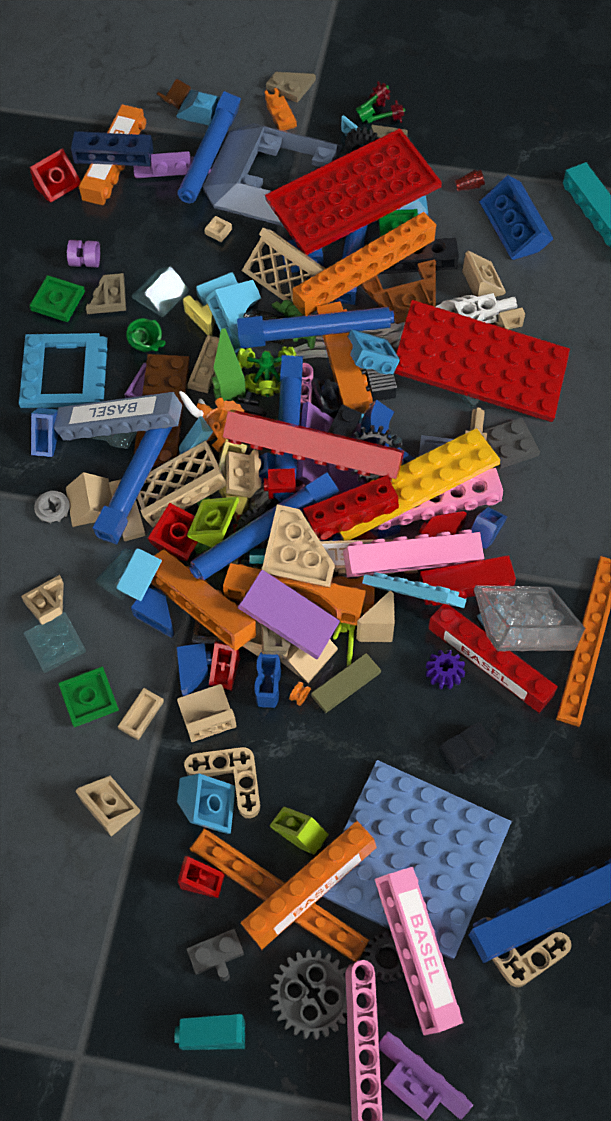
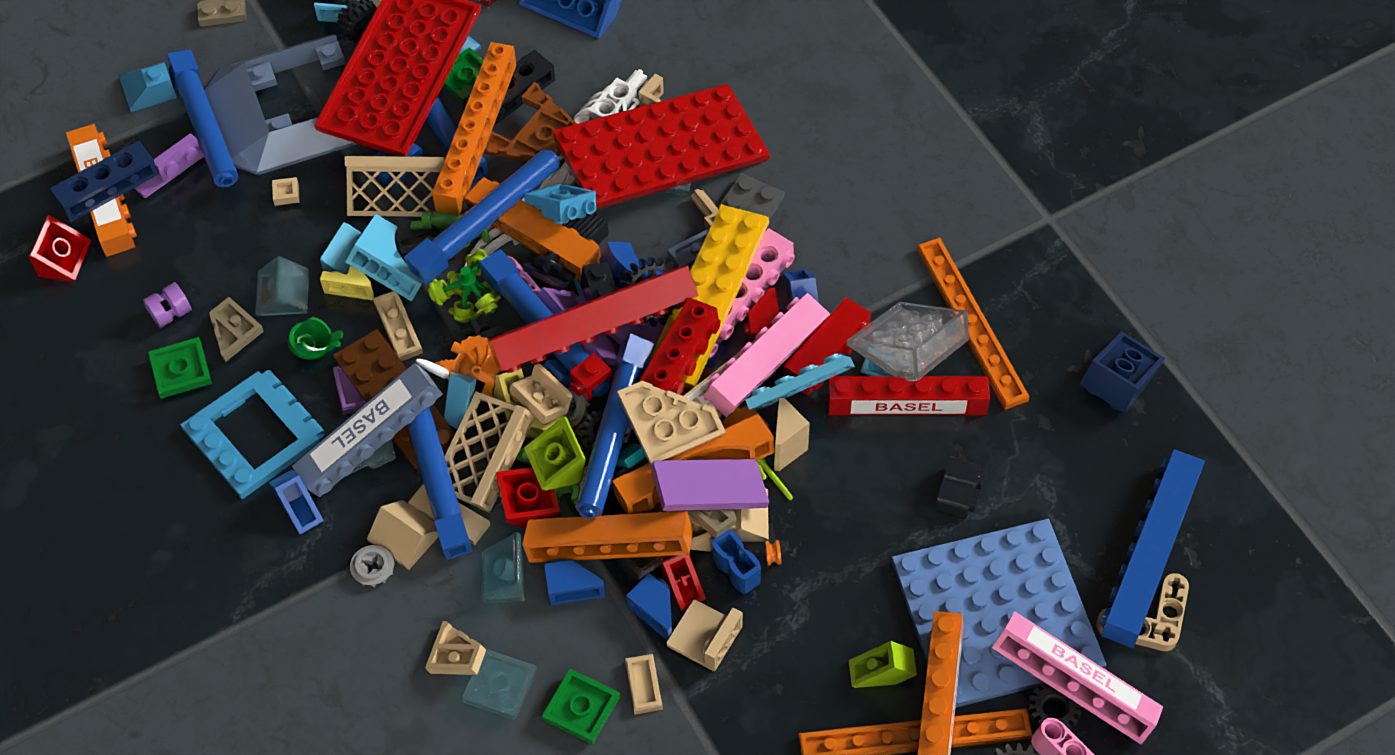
camera: 40 degrees left, 5 degrees down
medium azure slope [116,548,162,601] -> none
reddish brown bracket [157,79,191,109] -> none
dark azure slope [177,773,235,834] -> none
tan beam [184,747,260,818] -> none
bright green slope [211,328,246,403] -> none
orange plate [265,88,297,131] -> none
olive tile [311,653,381,713] -> none
dark purple gear [426,649,465,690] -> none
tan slope [462,251,506,297] -> none

